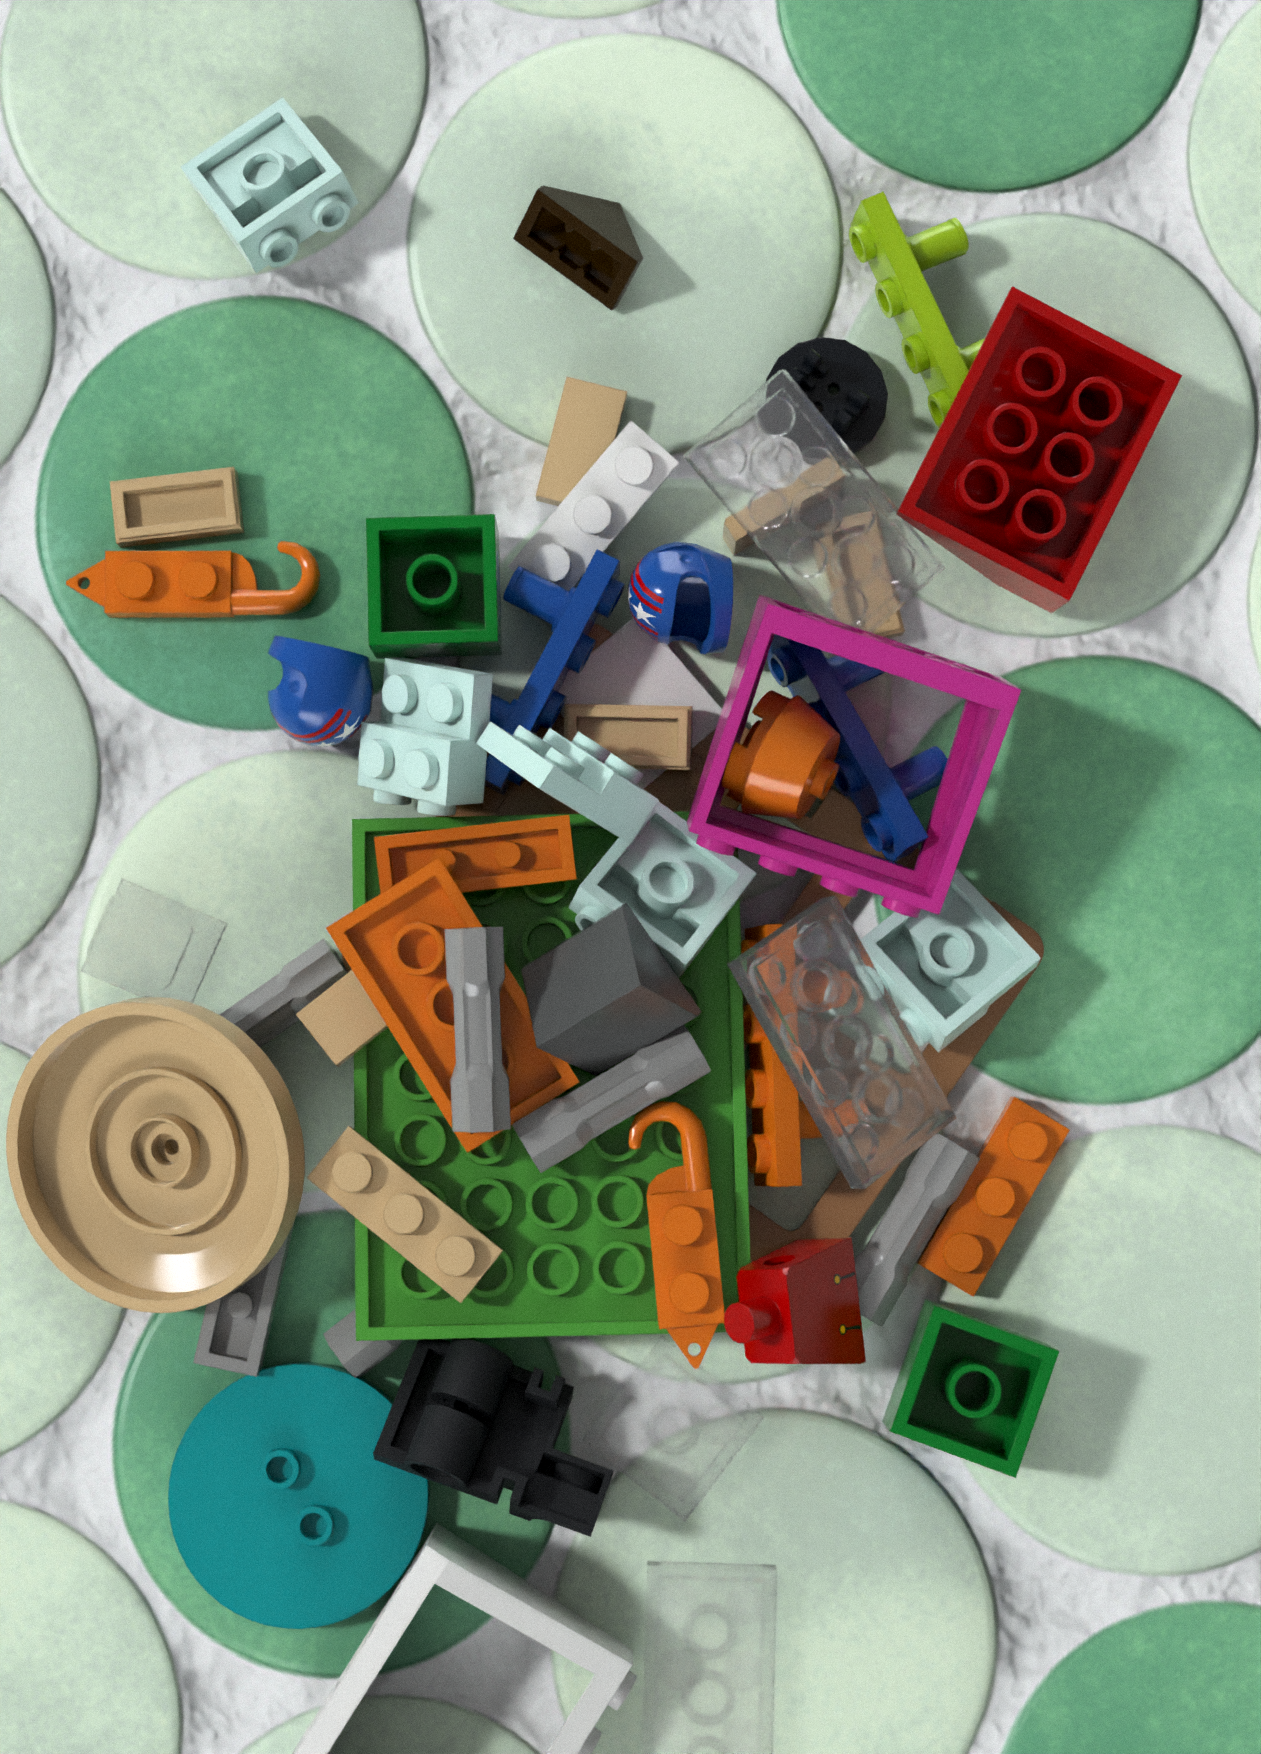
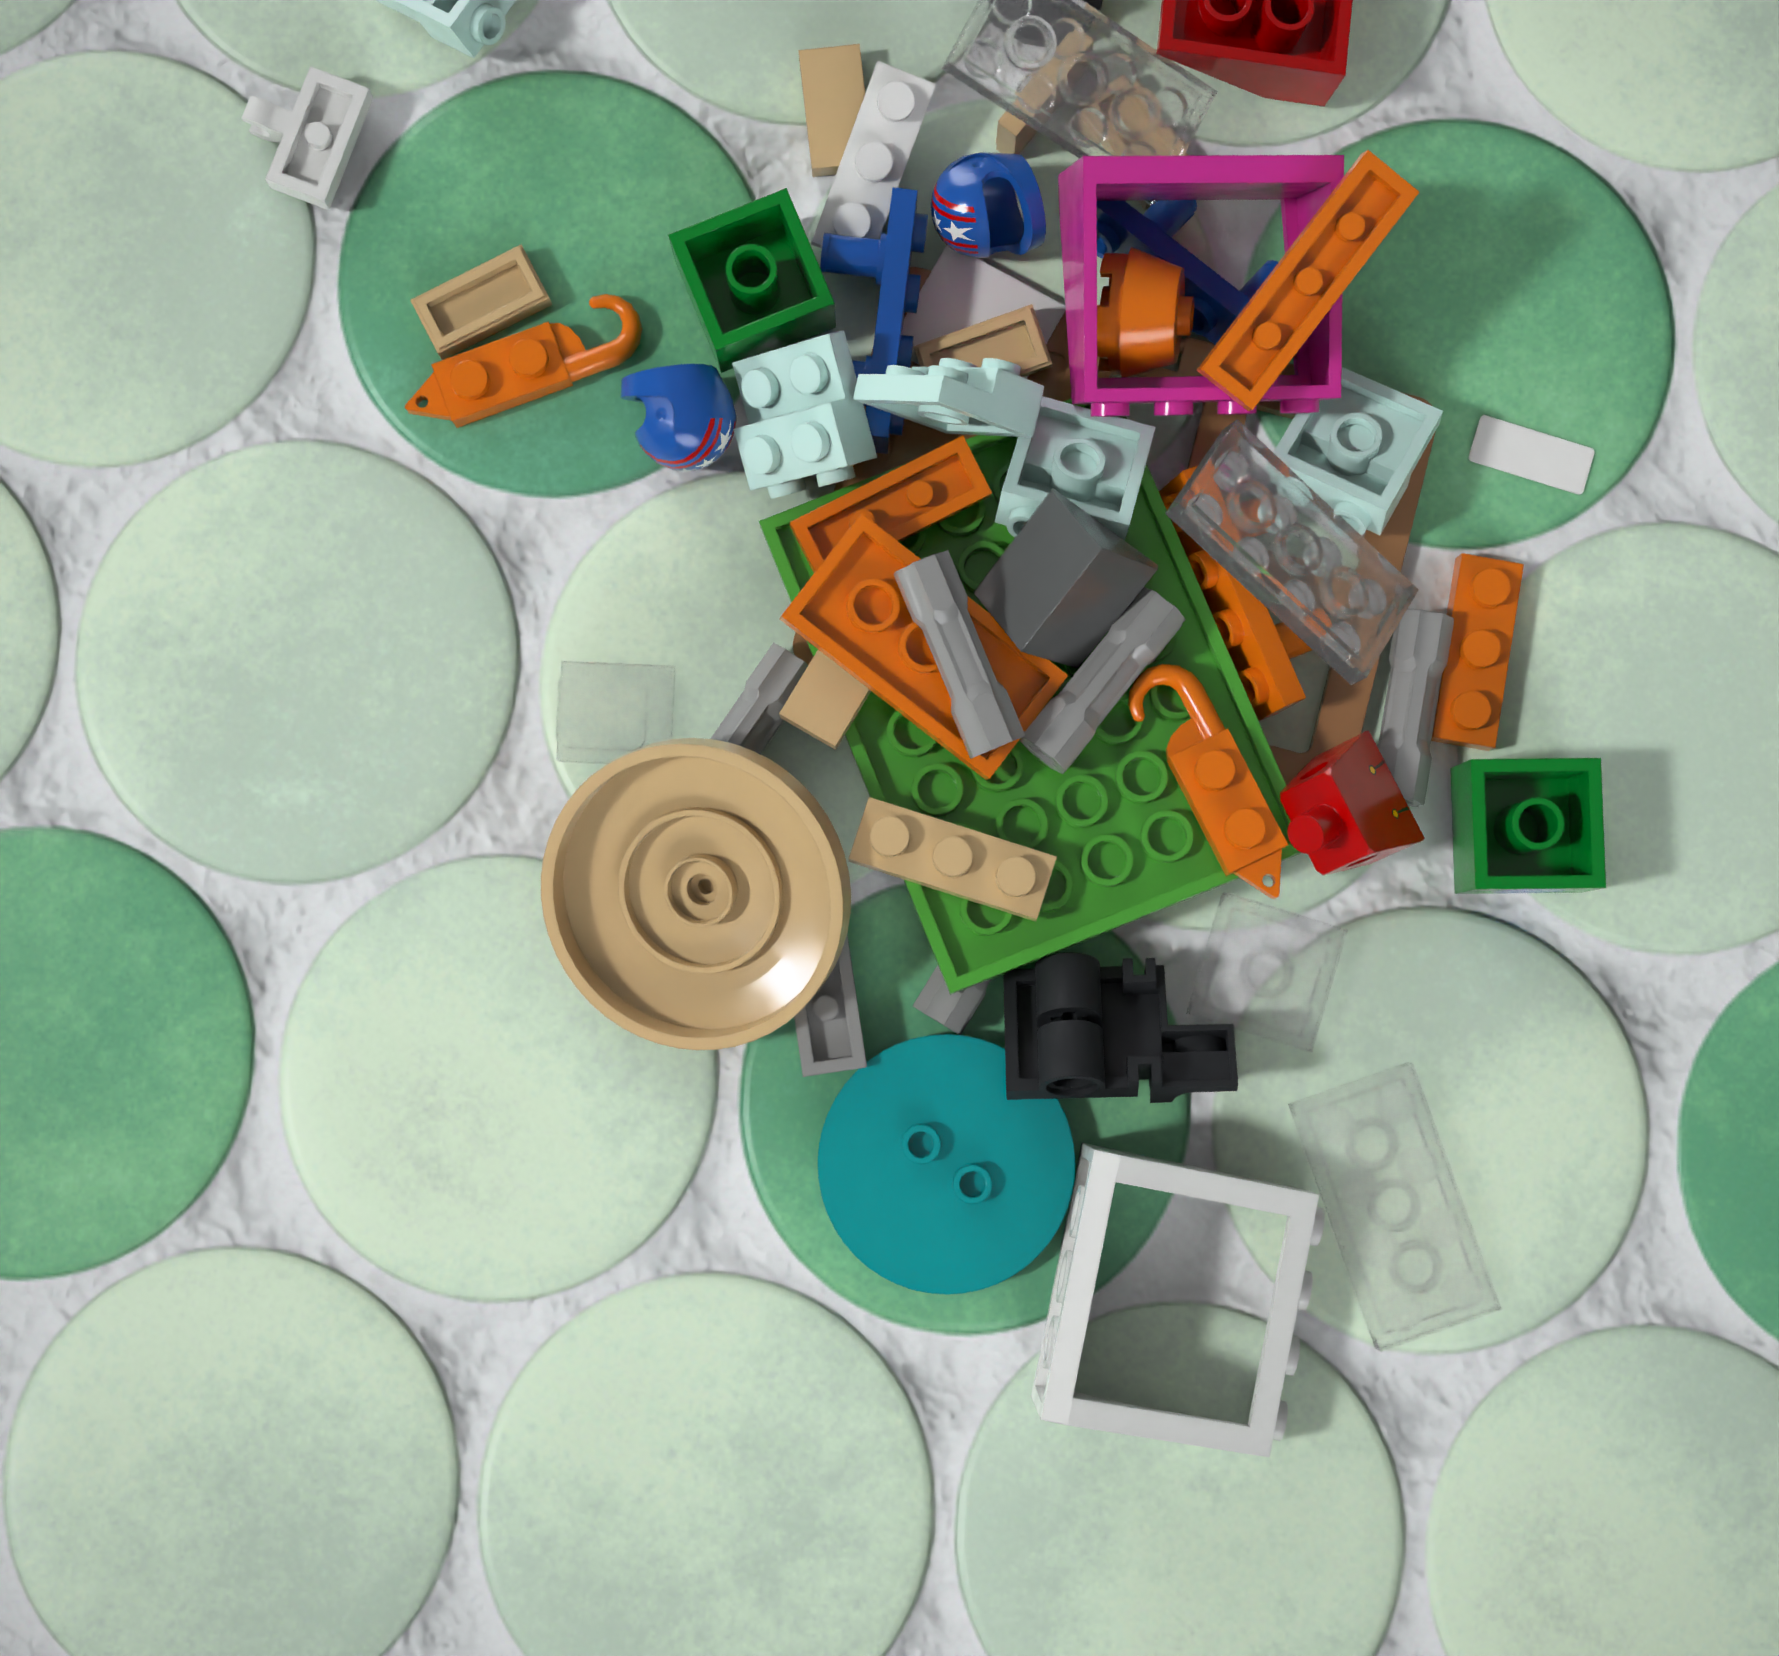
camera: 25 degrees left, 0 degrees up
none -> white plate [242,66,373,210]
none -> orange plate [1196,150,1420,411]
none -> white sticker [1469,415,1595,495]

